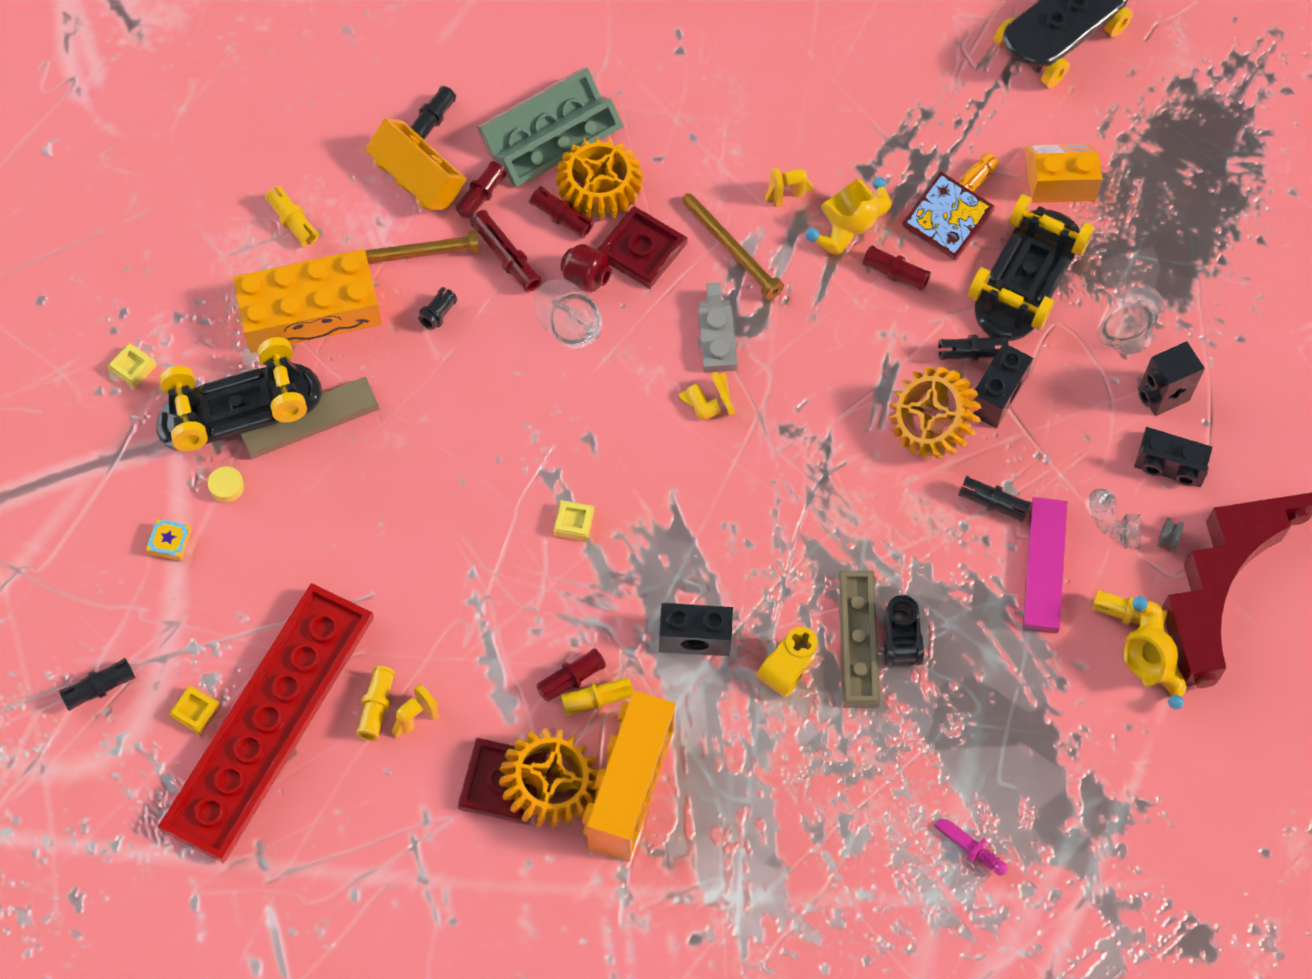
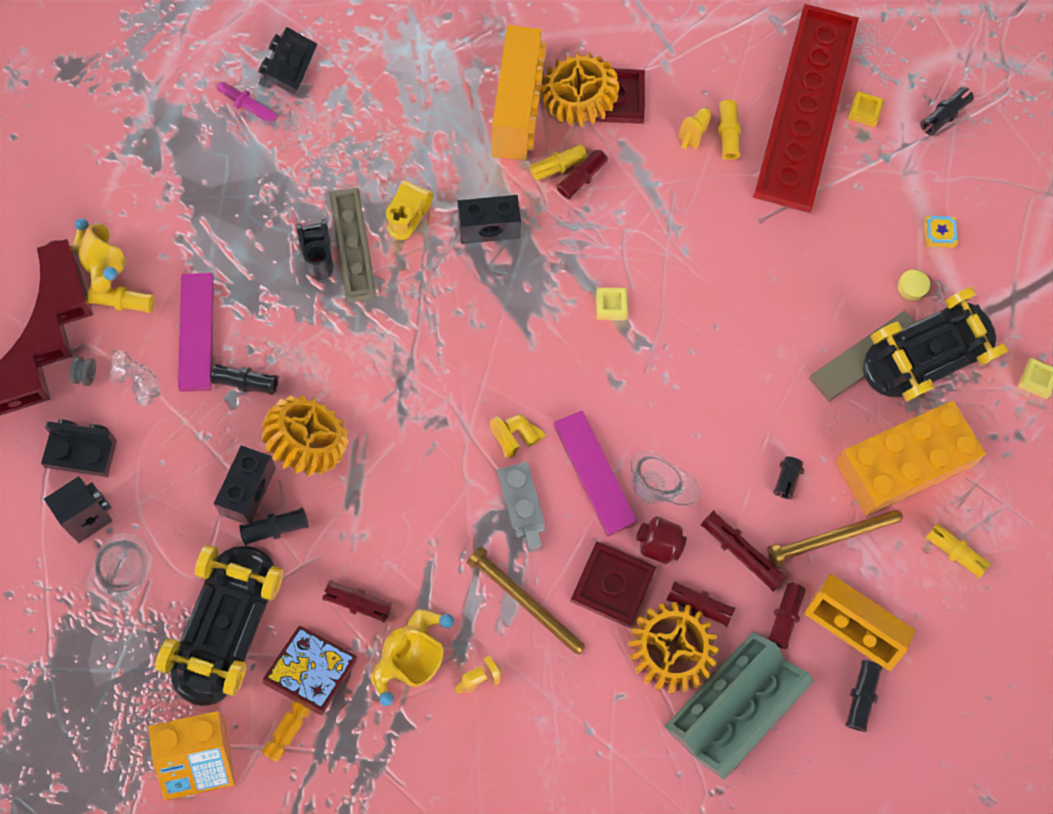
camera: 165 degrees right, 5 degrees up
none -> black bracket [258,27,317,95]
none -> dark pink tile [553,410,637,537]

